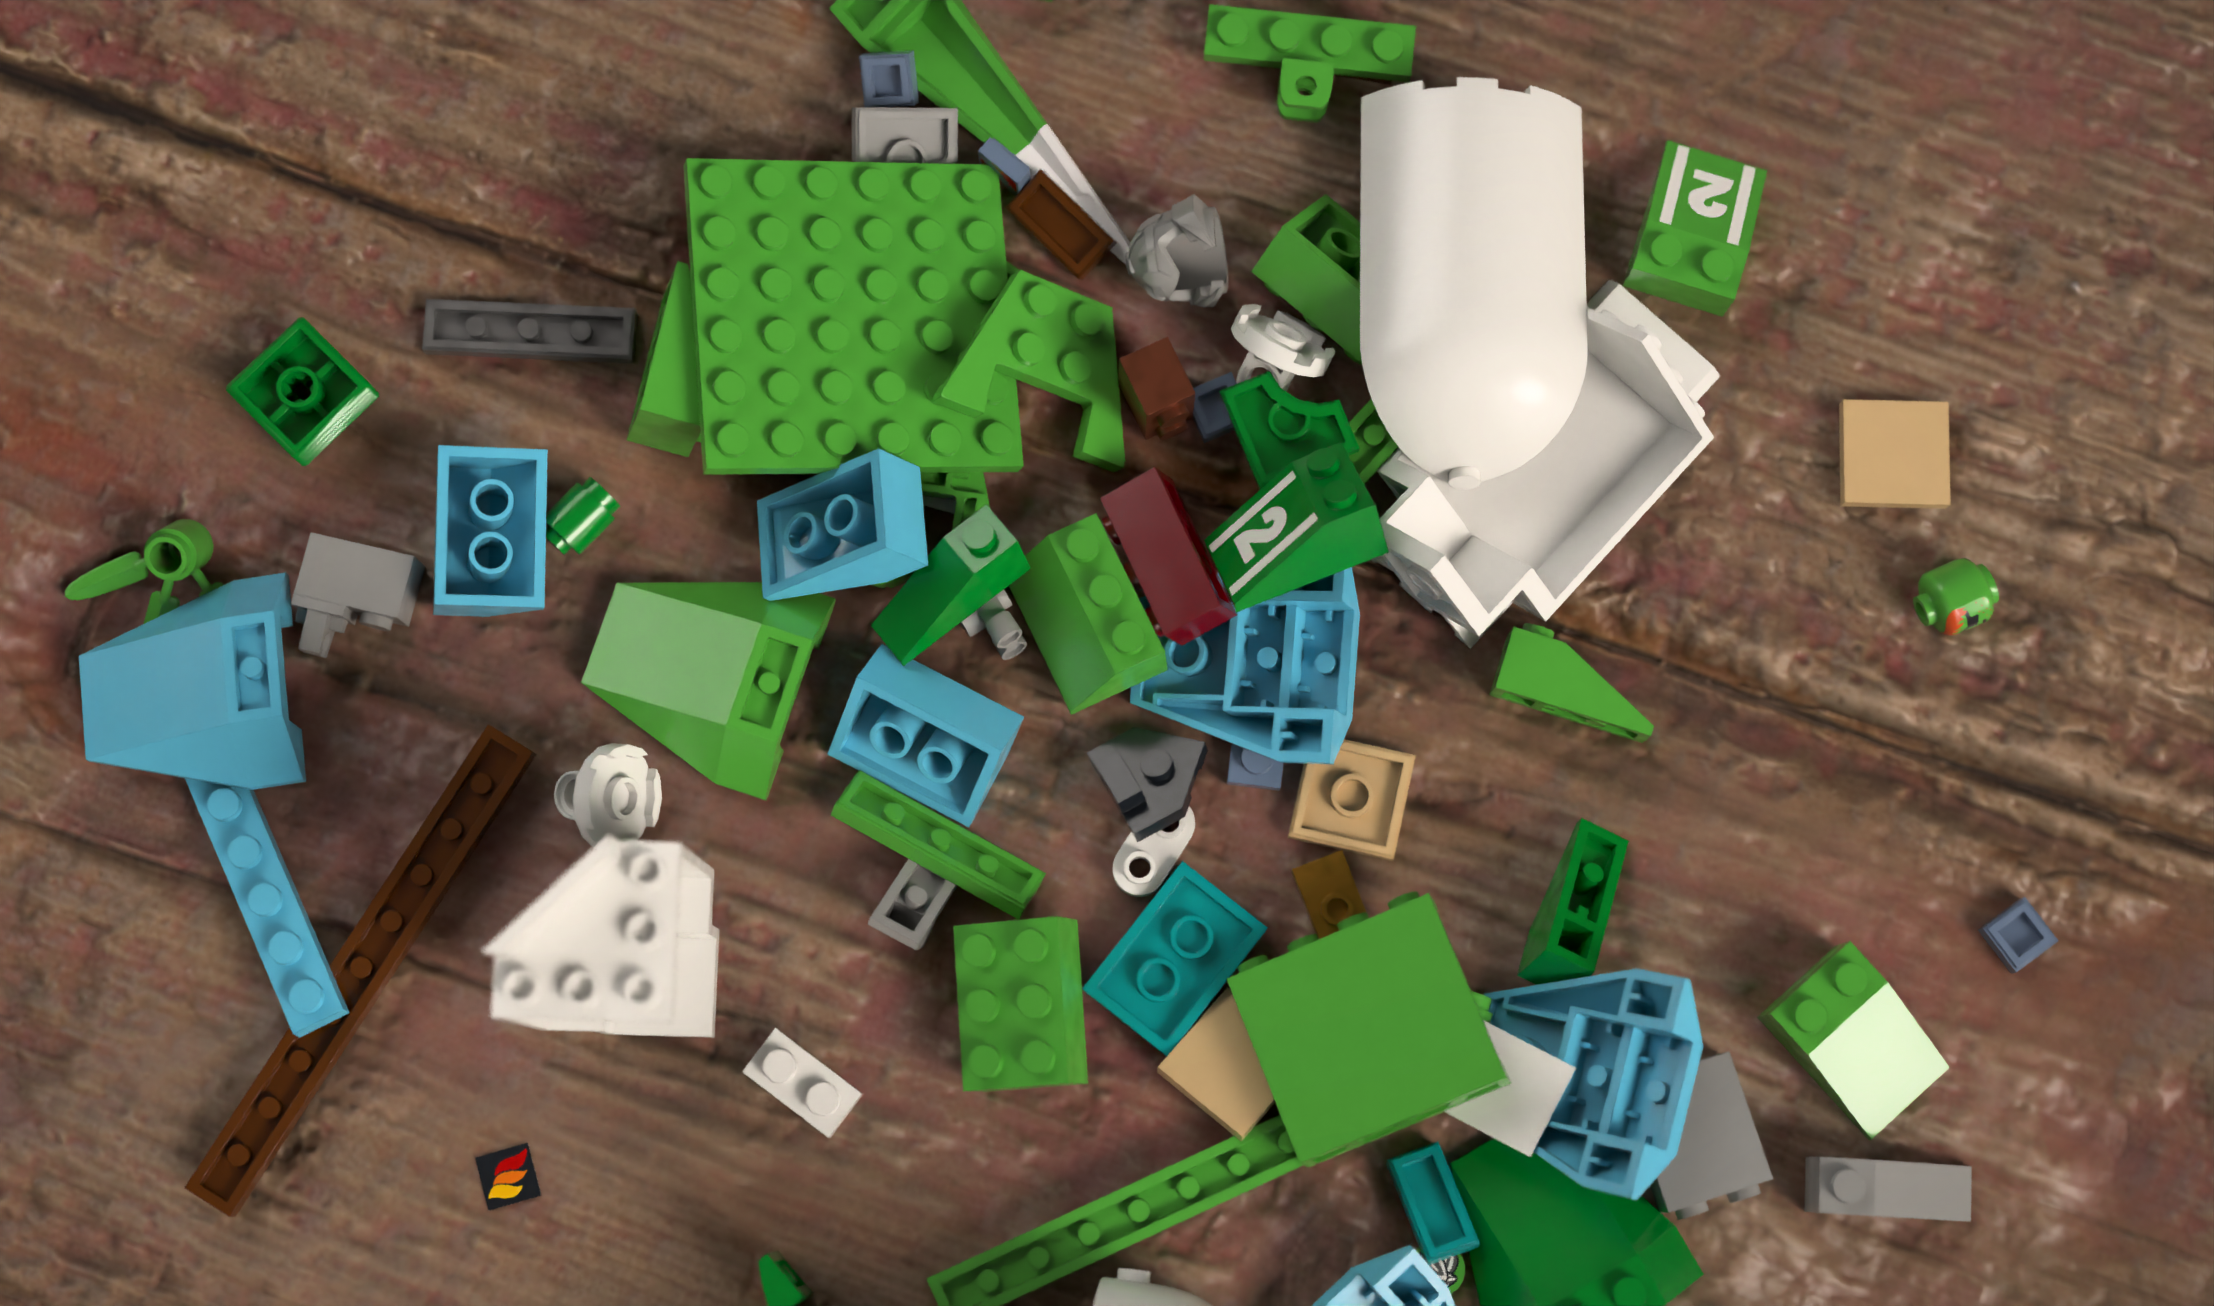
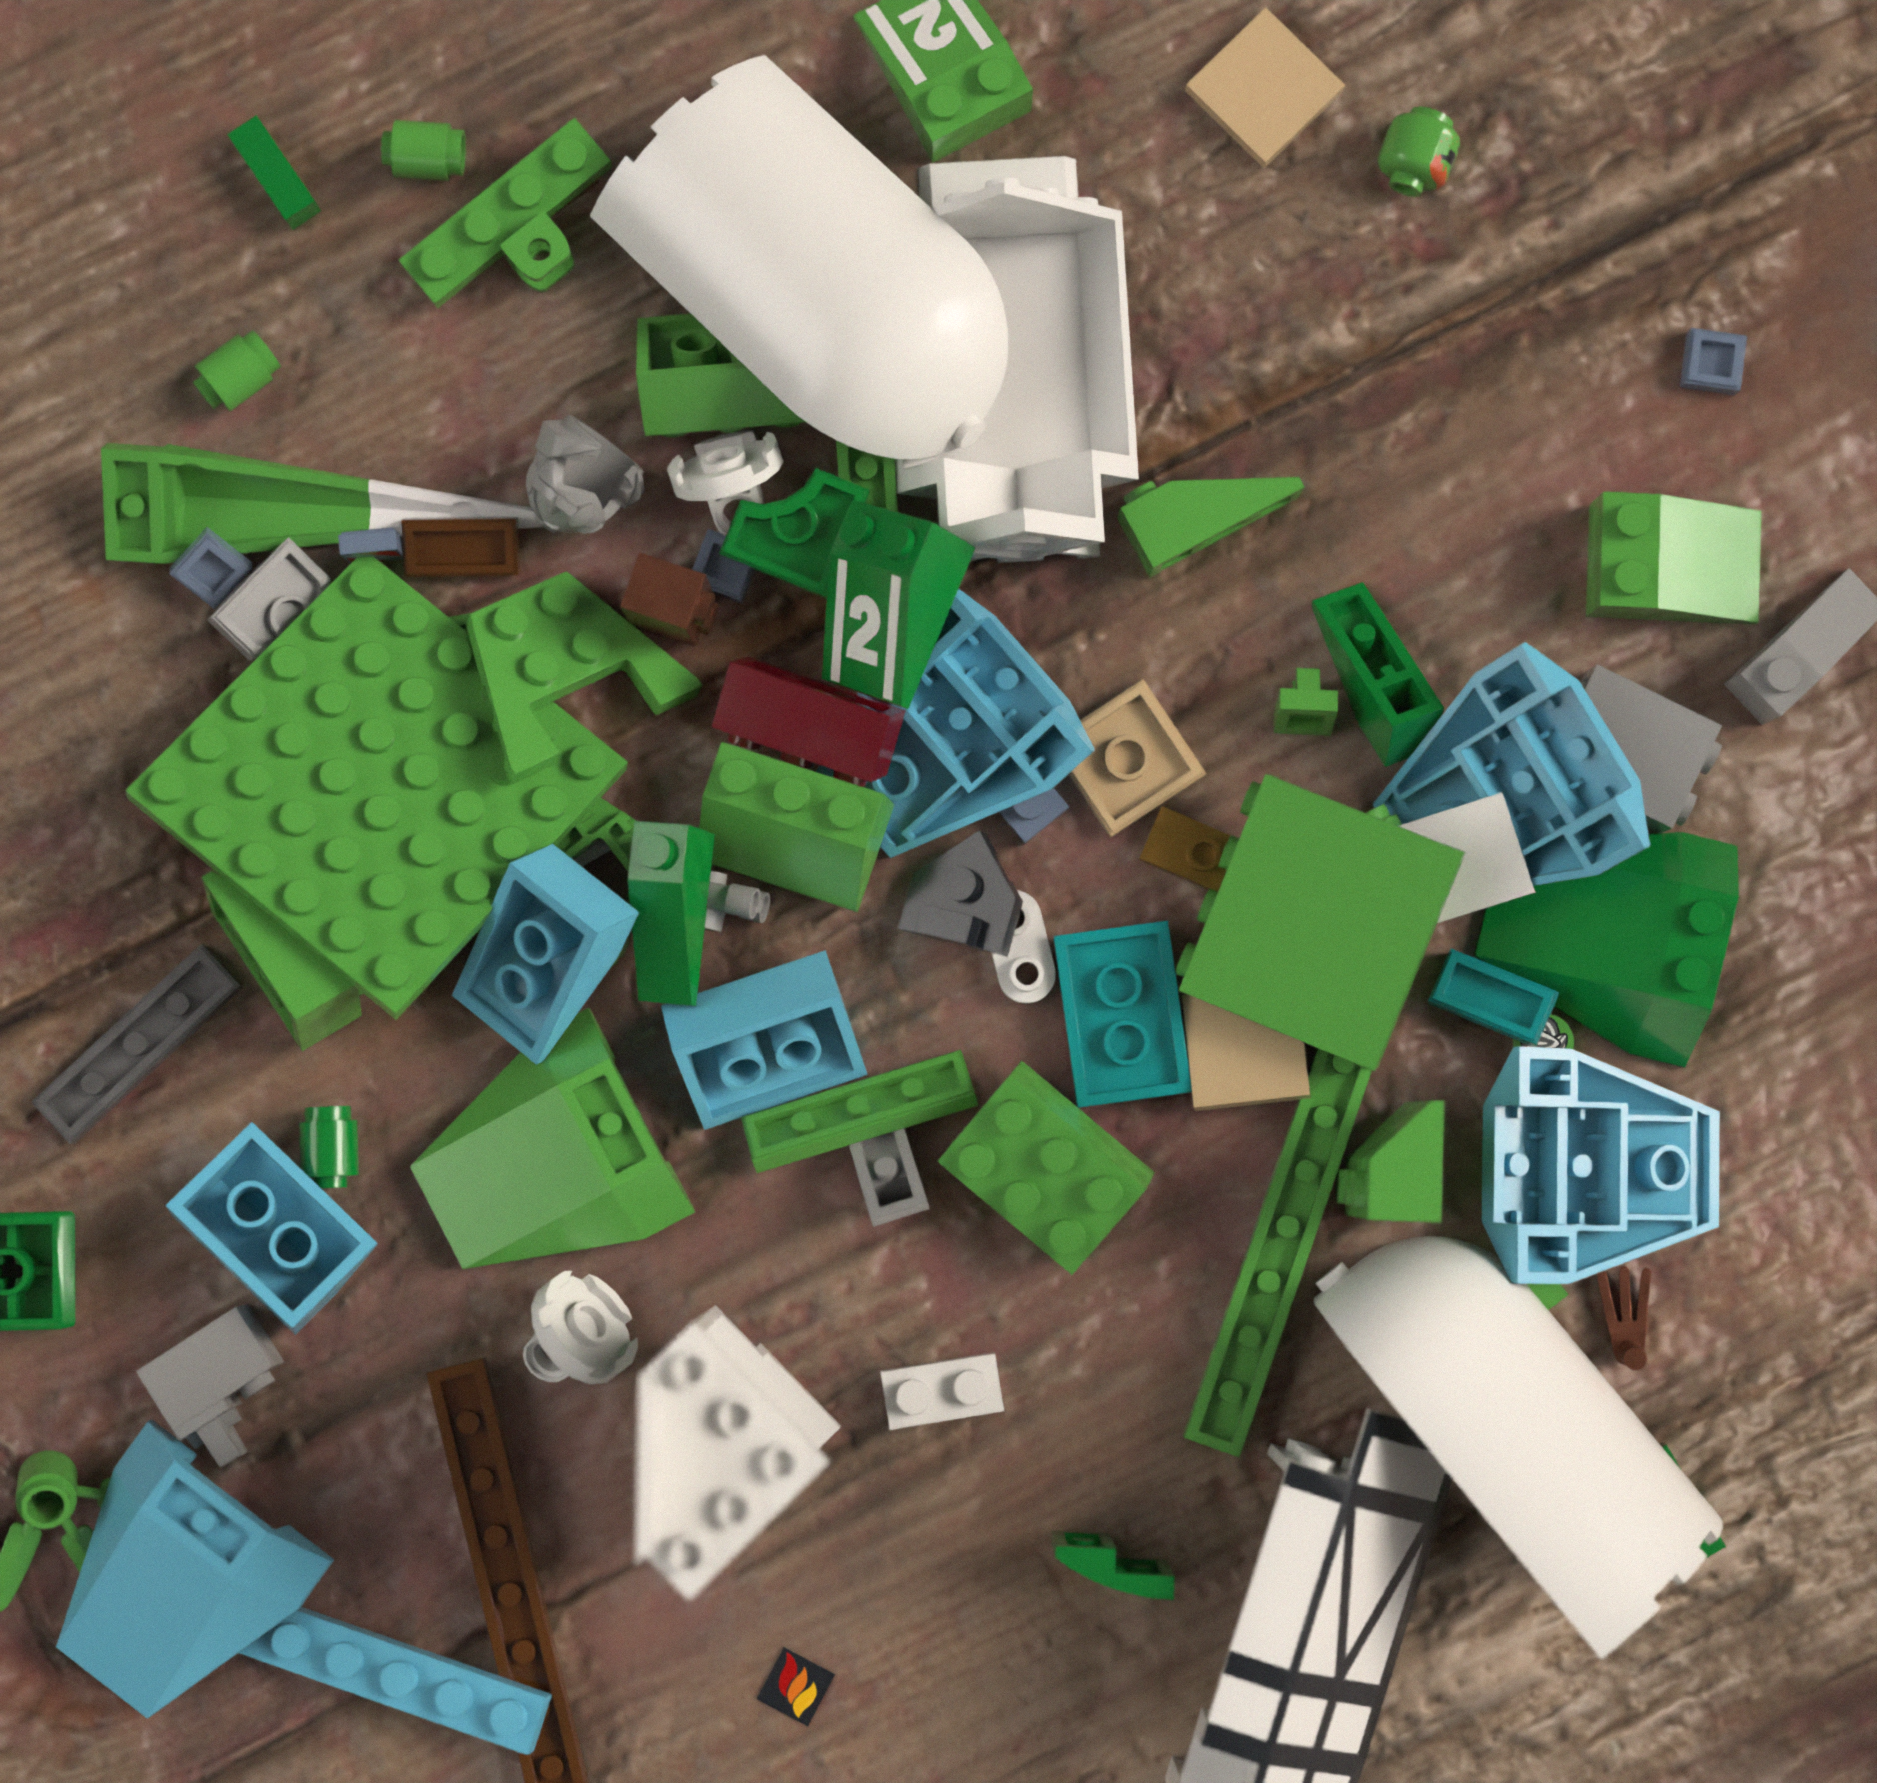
camera: 45 degrees left, 5 degrees up
none -> bright green tile [1274,668,1338,736]
none -> bright green slope [1335,1100,1444,1223]

